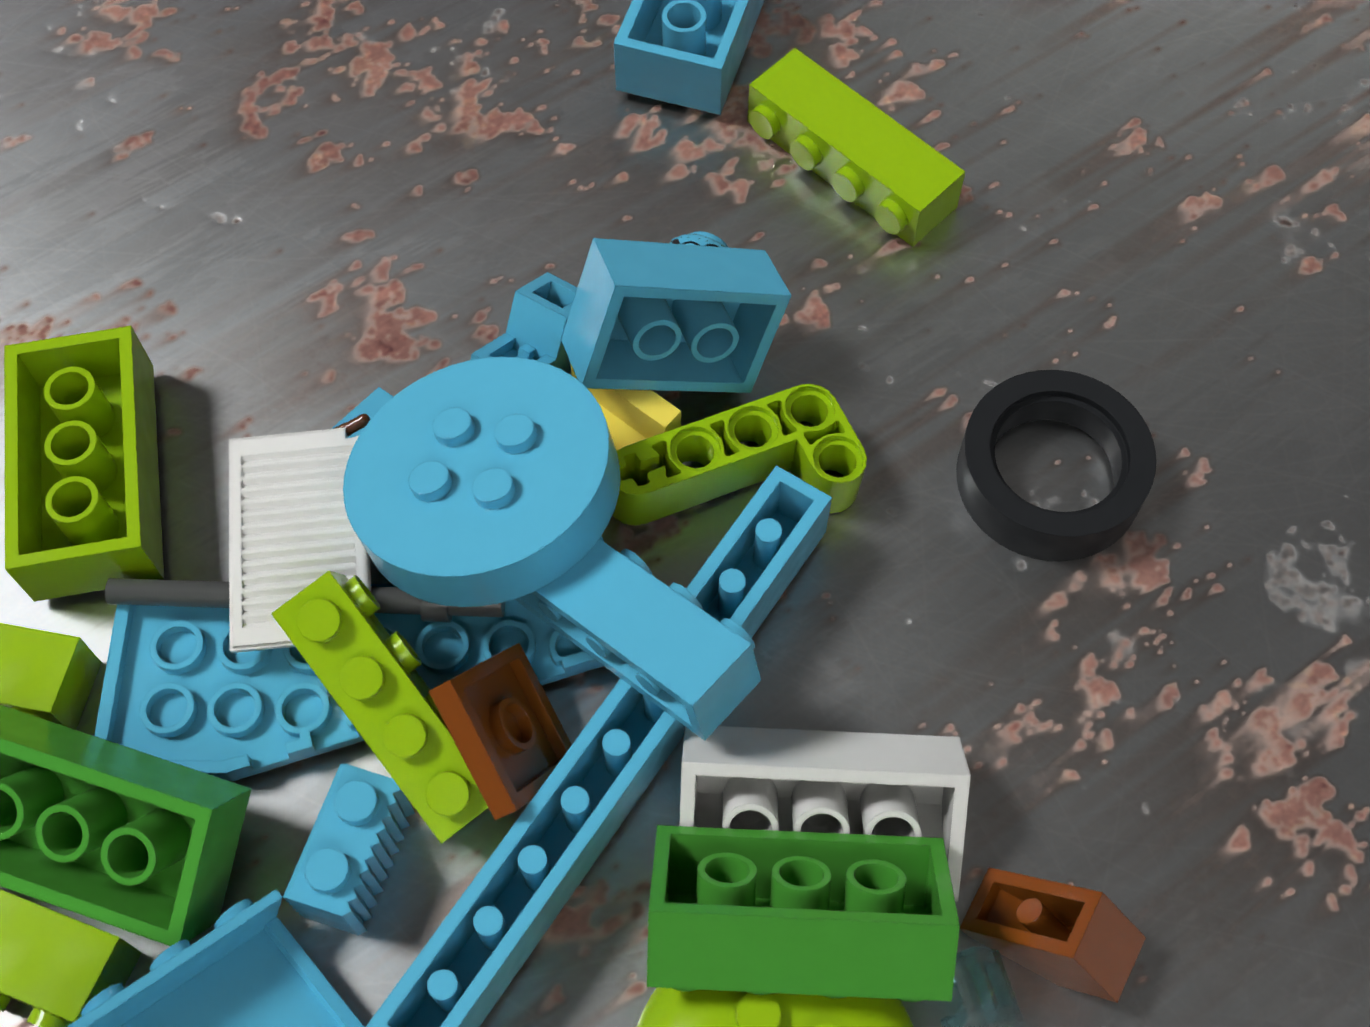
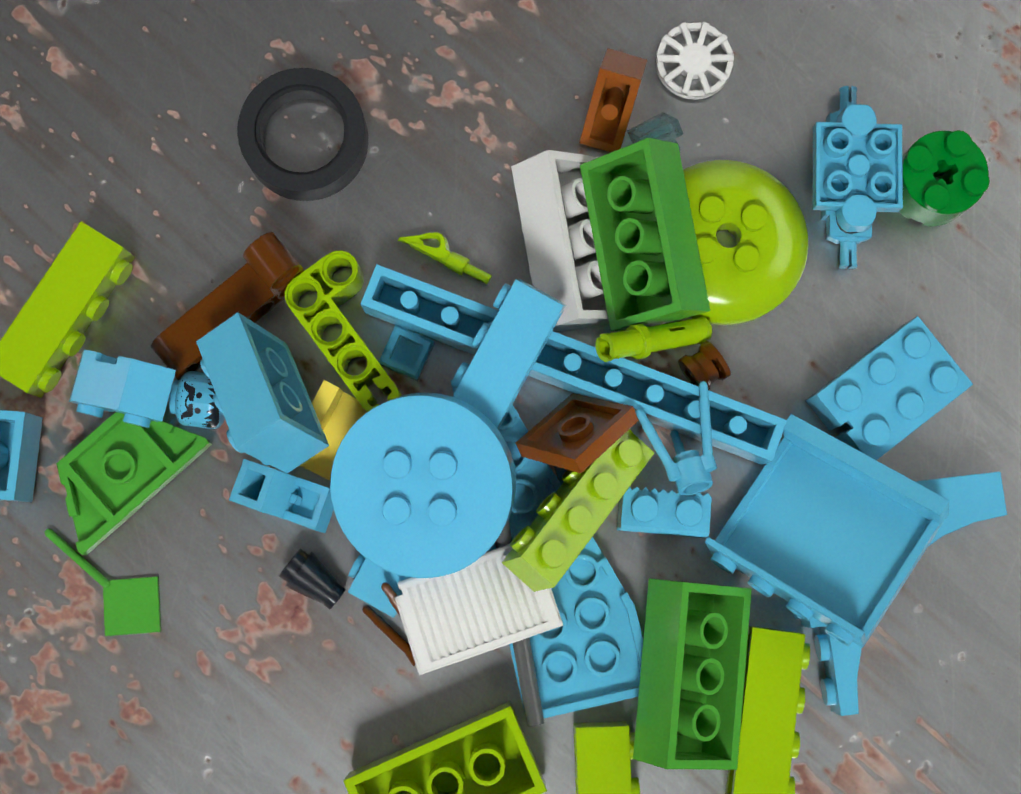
camera: 105 degrees left, 20 degrees up
none -> bright green piece [44,528,161,636]
none -> bright green wing [56,412,212,555]
none -> medium azure brick [69,349,176,428]
none -> reddish brown beam [151,232,305,380]
none -> black cone [279,548,346,610]
none -> medium azure tile [379,325,435,382]
none -> lime hand [398,232,492,285]
none -> lime pin [595,317,712,362]
none -> medium azure plant [636,381,717,496]
none -> reddish brown wheel [678,341,731,390]

